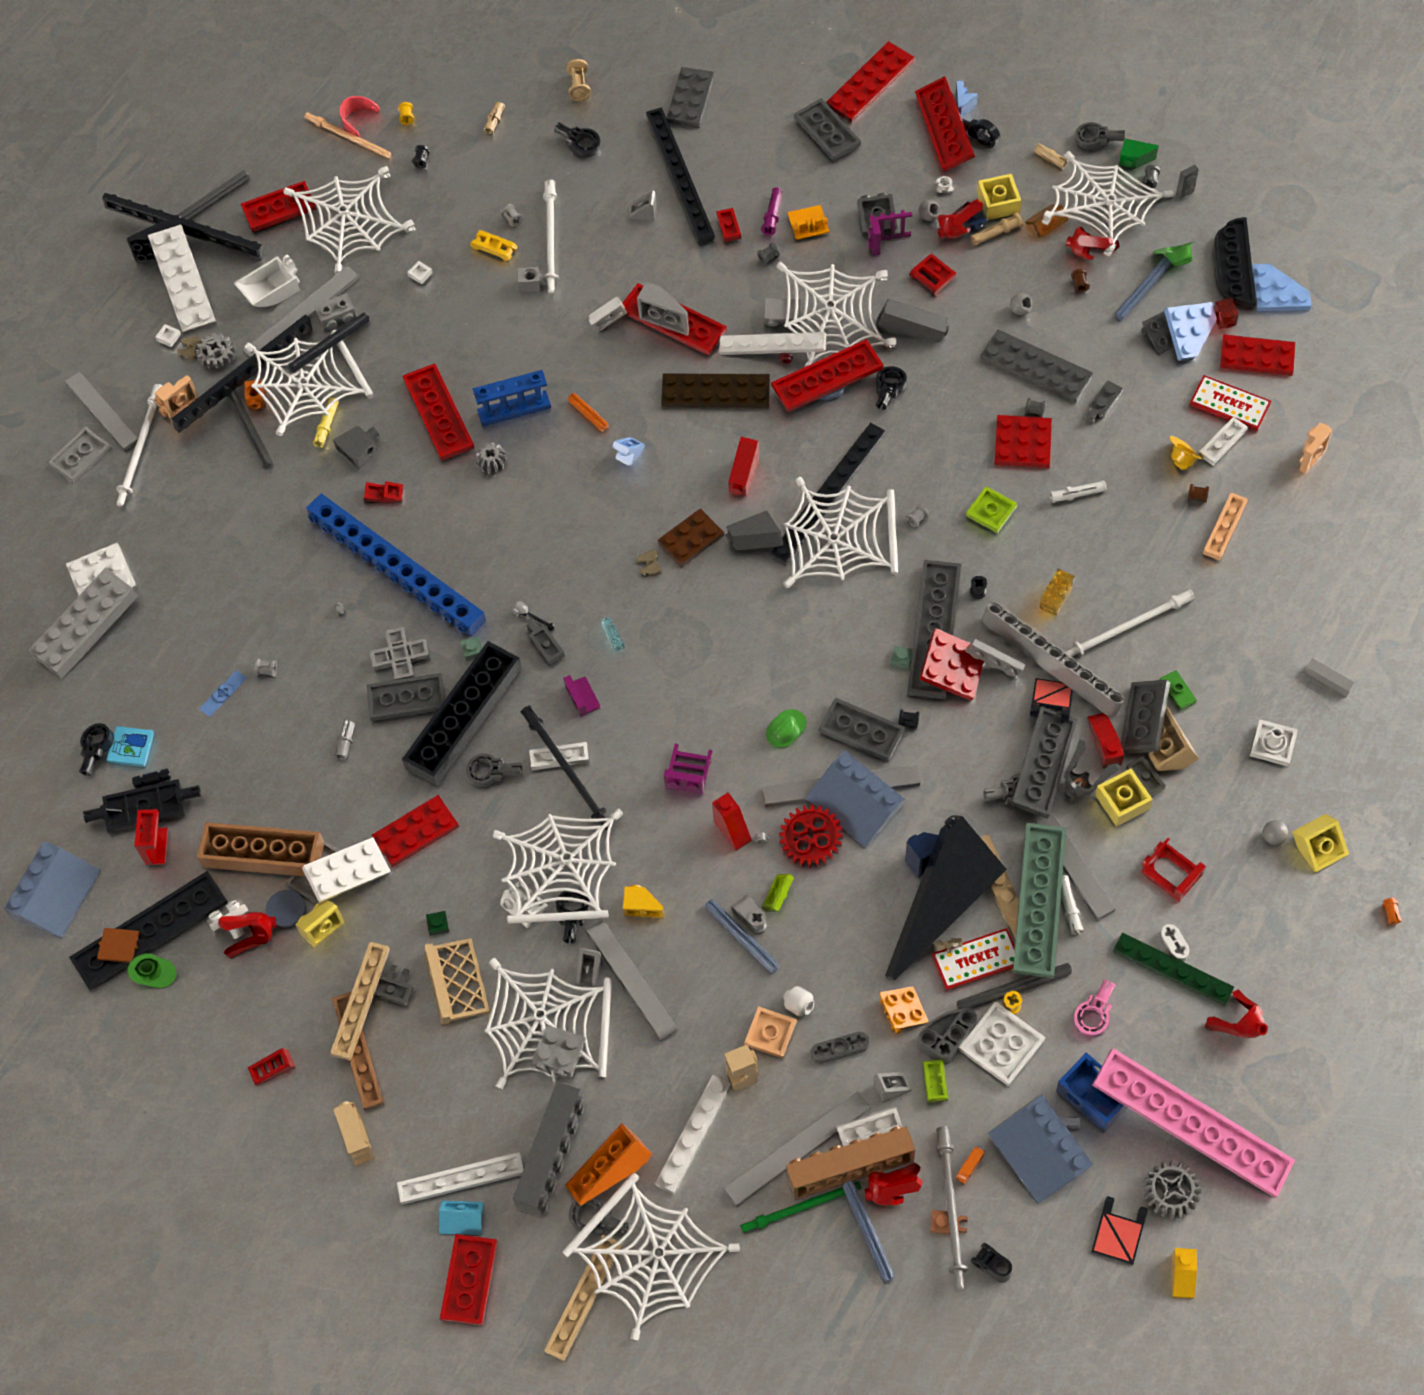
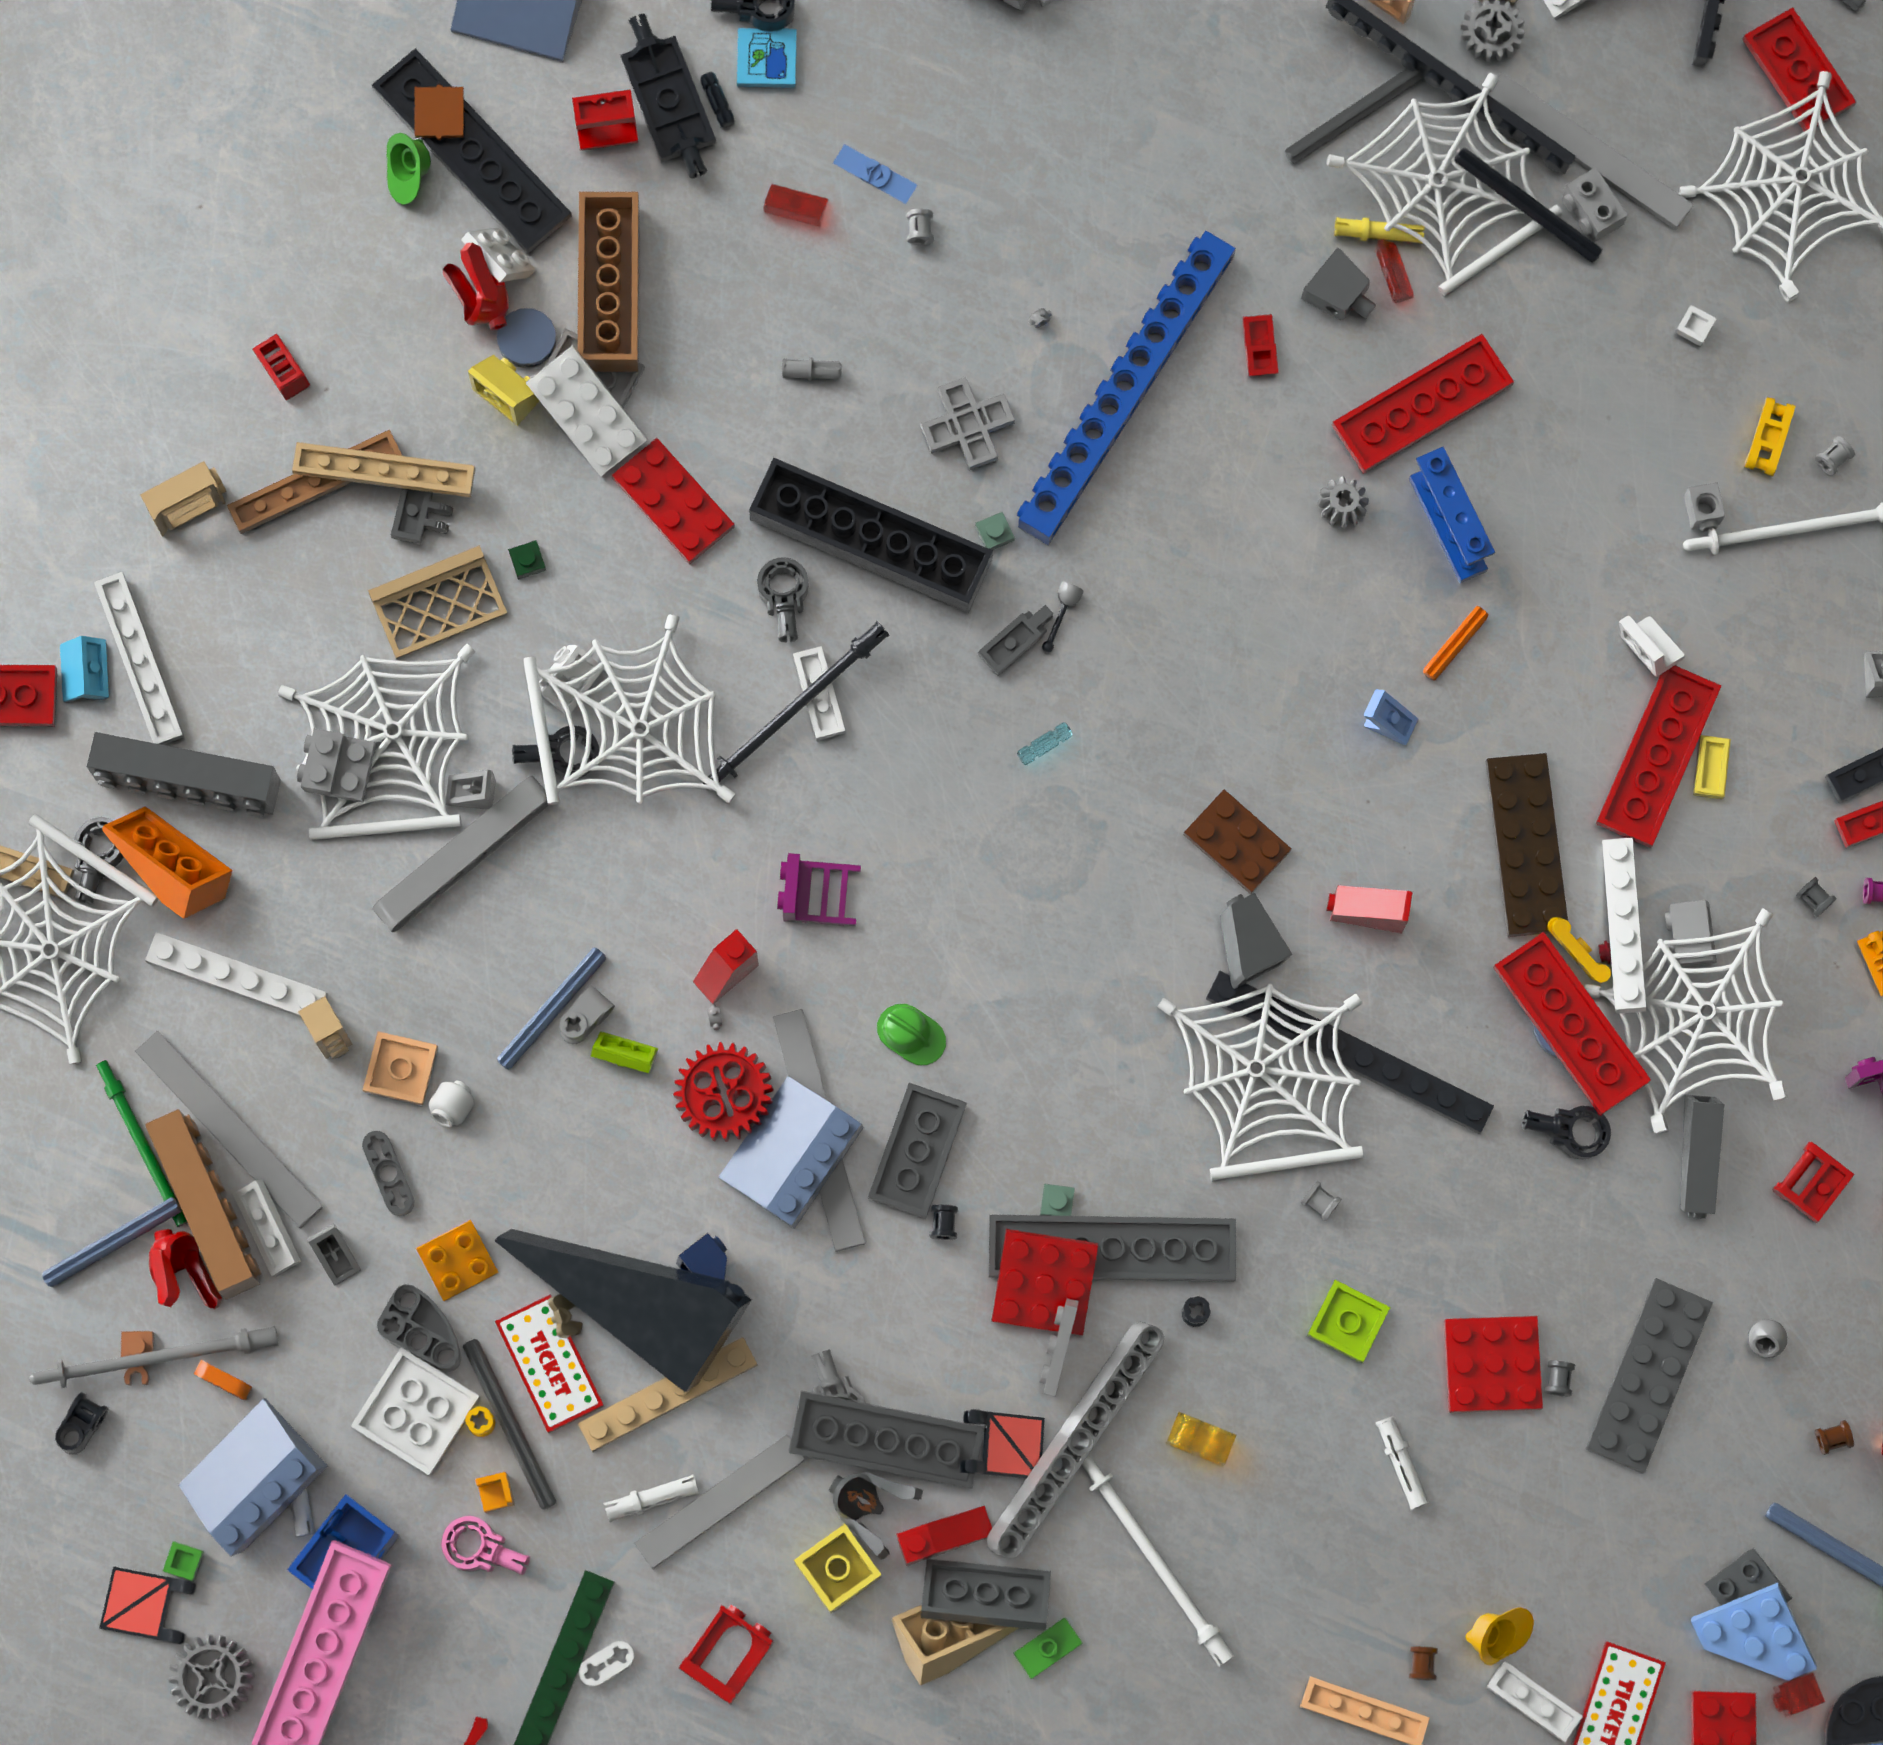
camera: 75 degrees right, 15 degrees up
white piece [234,255,300,307] -> none
orange brick [244,379,266,409] -> none
dark grey plate [366,673,445,721] -> none
magenta panel [563,675,600,717] -> none
yellow slope [623,885,664,918] -> none
dark tan piece [636,550,662,576] -> none
light grey slope [637,282,689,336] -> none
lime plate [922,1060,948,1103] -> none
sand green plate [1012,823,1066,979] -> none
dark grey hinge [1086,380,1123,425] -> none
dark grey plate [1126,756,1166,797] -> none
yellow slope [1172,1248,1197,1299] -> none
none -> bright green plate [163,1541,204,1581]
none -> light orange panel [475,1472,515,1513]
none -> clear red slope [763,184,828,227]
none -> clear red slope [1375,239,1414,303]
none -> yellow plate [1547,917,1611,983]
none -> light yellow tile [1693,735,1731,799]

